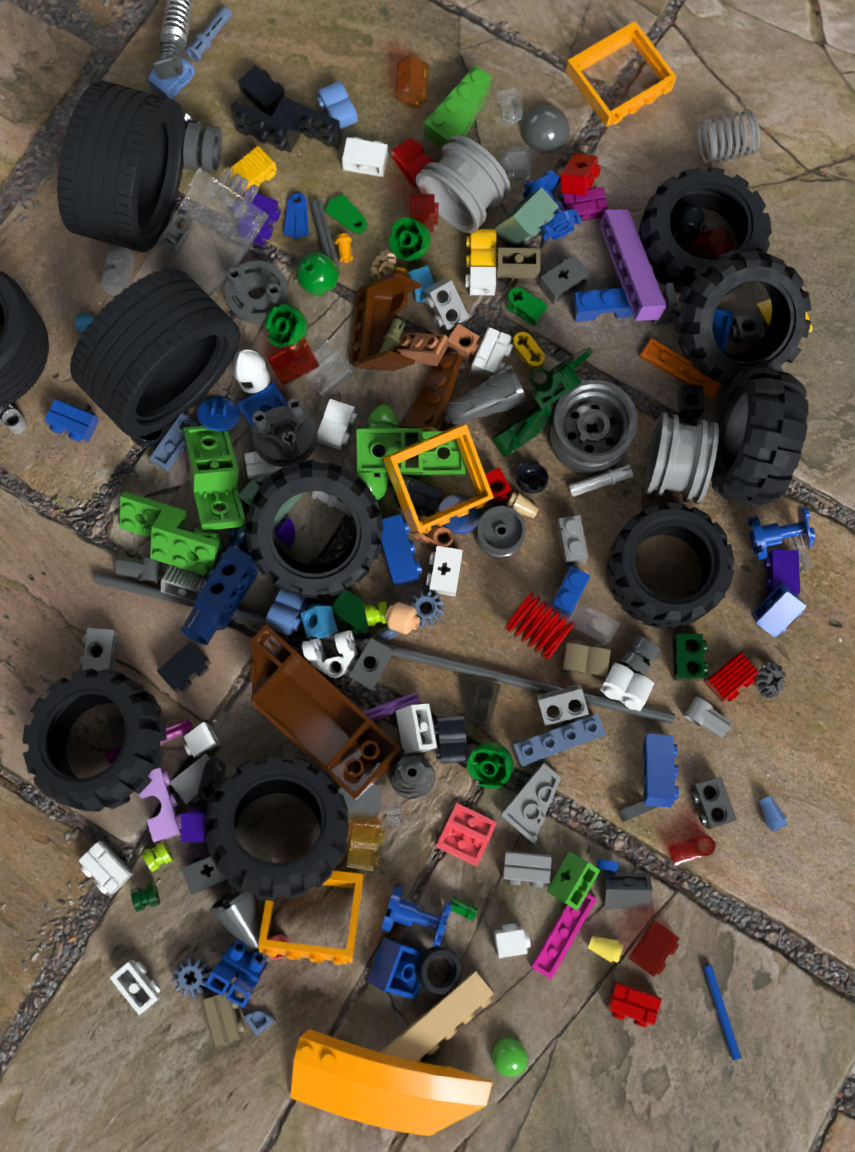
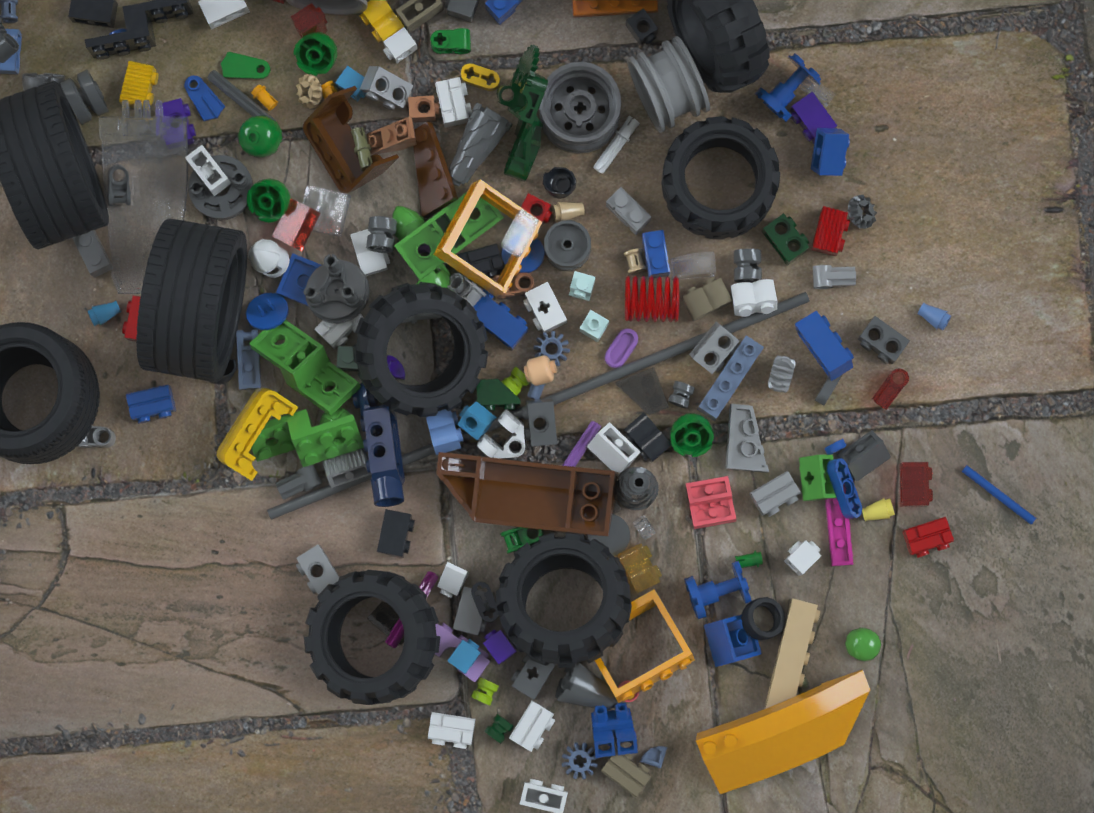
camera: 30 degrees left, 5 degrees up
none -> white brick [185,145,231,196]
none -> yellow windscreen [217,387,298,481]
none -> dark grey wheel [366,216,397,253]
none -> light grey piece [447,273,487,309]
none -> dark azure brick [448,639,481,674]
none -> clear tile [500,209,539,258]
none -> green piece [500,527,543,554]
none -> white brick [509,701,555,752]
none -> light aqua brick [569,271,595,301]
none -> light aqua brick [579,310,609,342]
none -> medium lavender tile [605,329,638,368]
none -> tan bush [624,248,647,274]
none -> dark grey wheel [668,381,695,409]
none -> light grey gear [768,355,796,393]
none -> blue beam [827,458,862,519]

